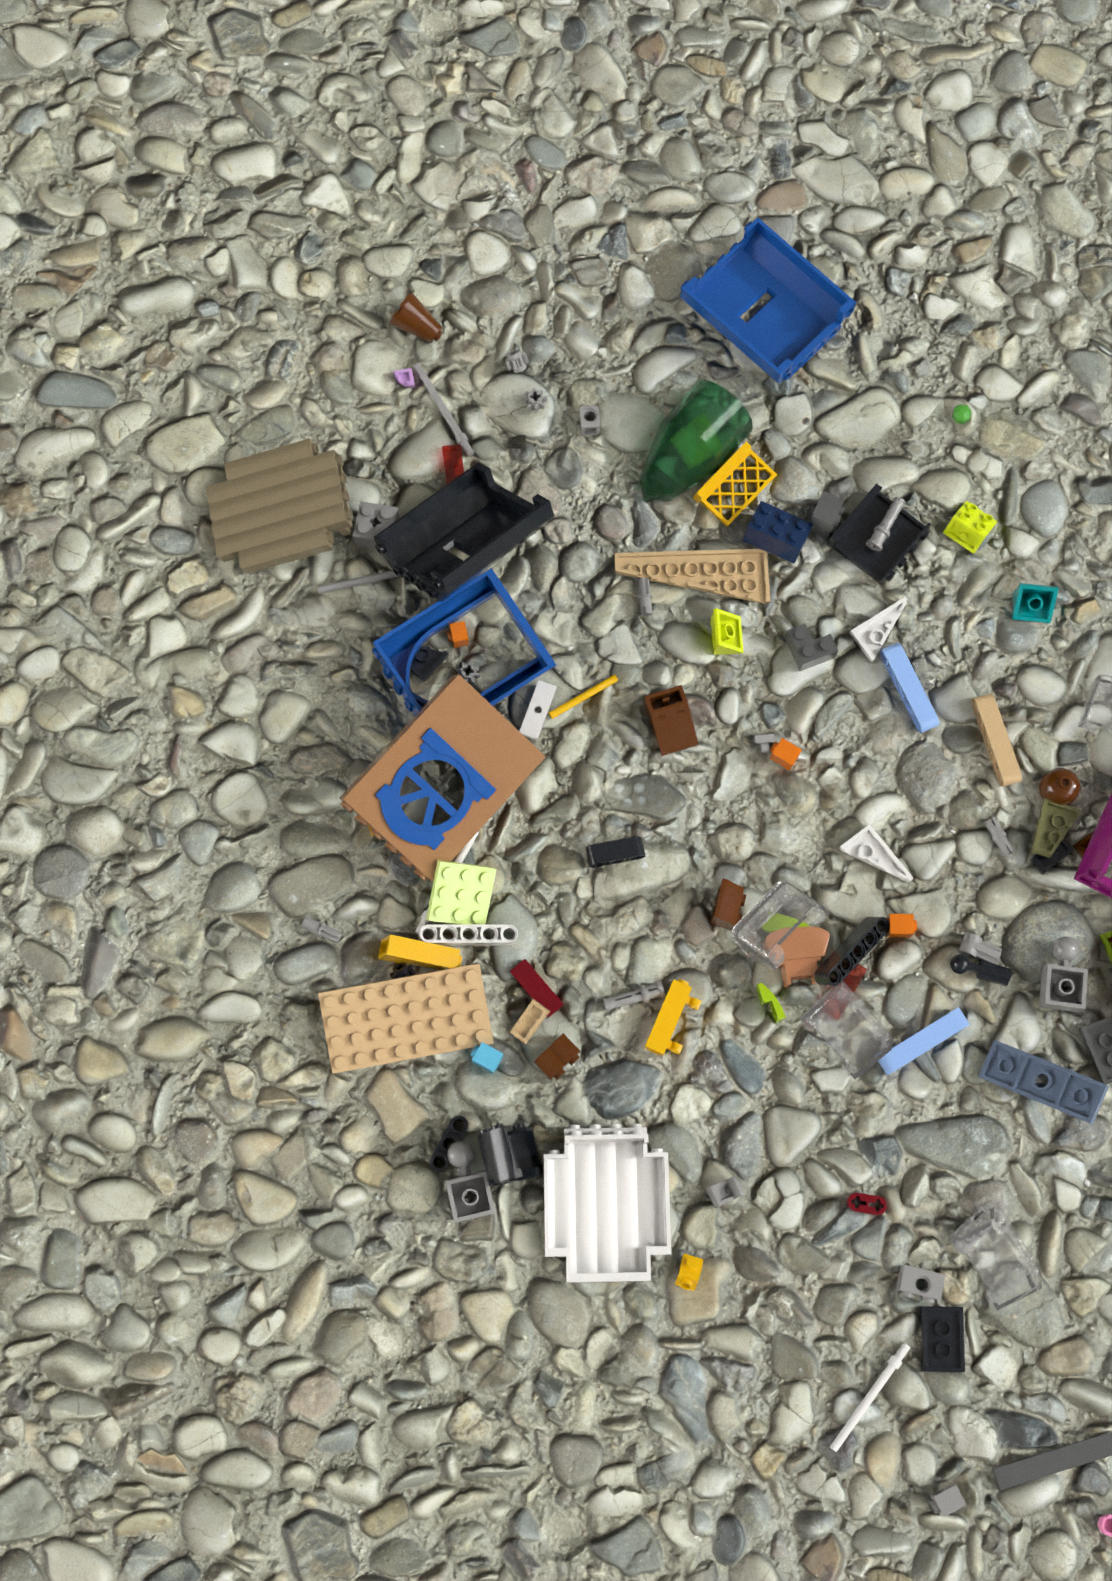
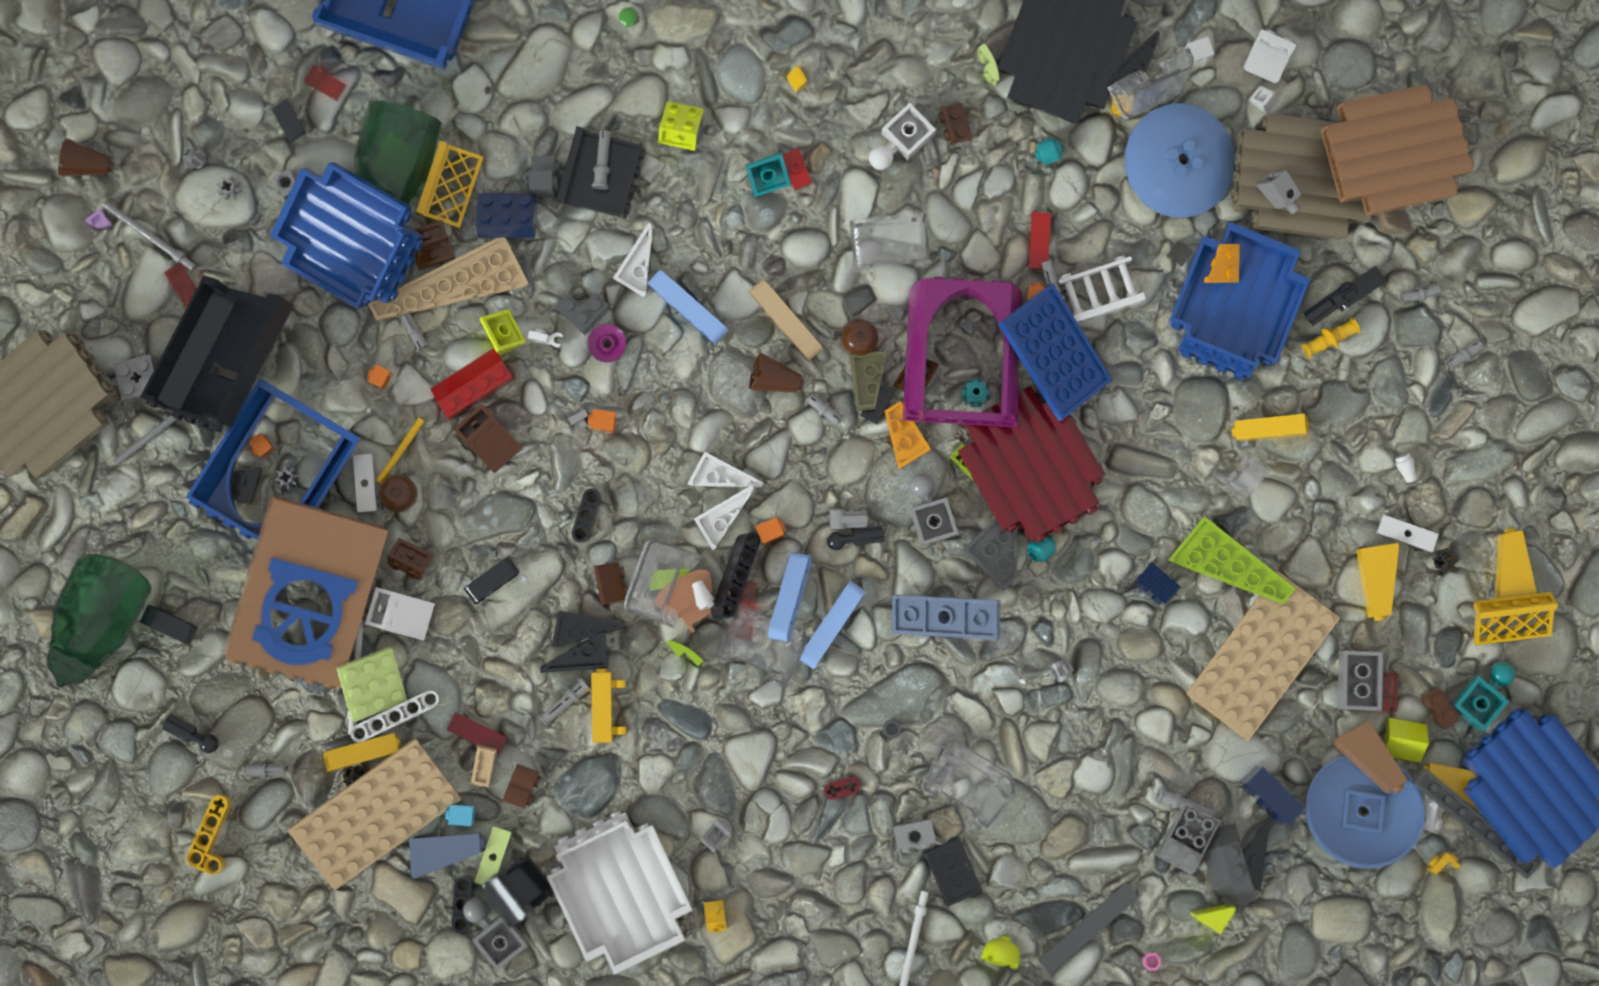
camera: 15 degrees left, 10 degrees up
none -> clear green windscreen [47,554,152,688]
none -> black beam [140,604,198,645]
none -> black piece [163,714,219,753]
none -> yellow beam [186,795,232,875]
none -> blue panel [269,162,424,309]
none -> black slope [272,99,307,143]
none -> clear red tile [304,65,346,102]
none -> white slope [365,587,435,640]
none -> orange plate [367,364,393,390]
none -> reddish brown cylinder [379,474,418,513]
none -> reddish brown bracket [387,538,433,580]
none -> sand blue slope [409,833,486,878]
none -> reddish brown slope [413,220,455,271]
none -> red slope [430,348,515,421]
none -> yellowish green tile [474,826,512,885]
none -> white plate [528,329,563,348]
none -> black wing [540,631,608,673]
none -> black wing [551,610,625,647]
none -> black beam [572,488,602,543]
none -> magenta dish [588,324,626,362]
none -> white cone [692,580,714,611]
none -> white wing [694,485,755,550]
none -> reddish brown cone [749,353,804,393]
none -> light blue beam [768,552,812,642]
none -> red plate [782,148,812,191]
none -> yellow slope [787,65,808,92]
none -> dark grey tile [882,719,901,739]
none -> light orange wing [884,401,931,470]
none -> neon yellow cylinder [980,935,1021,969]

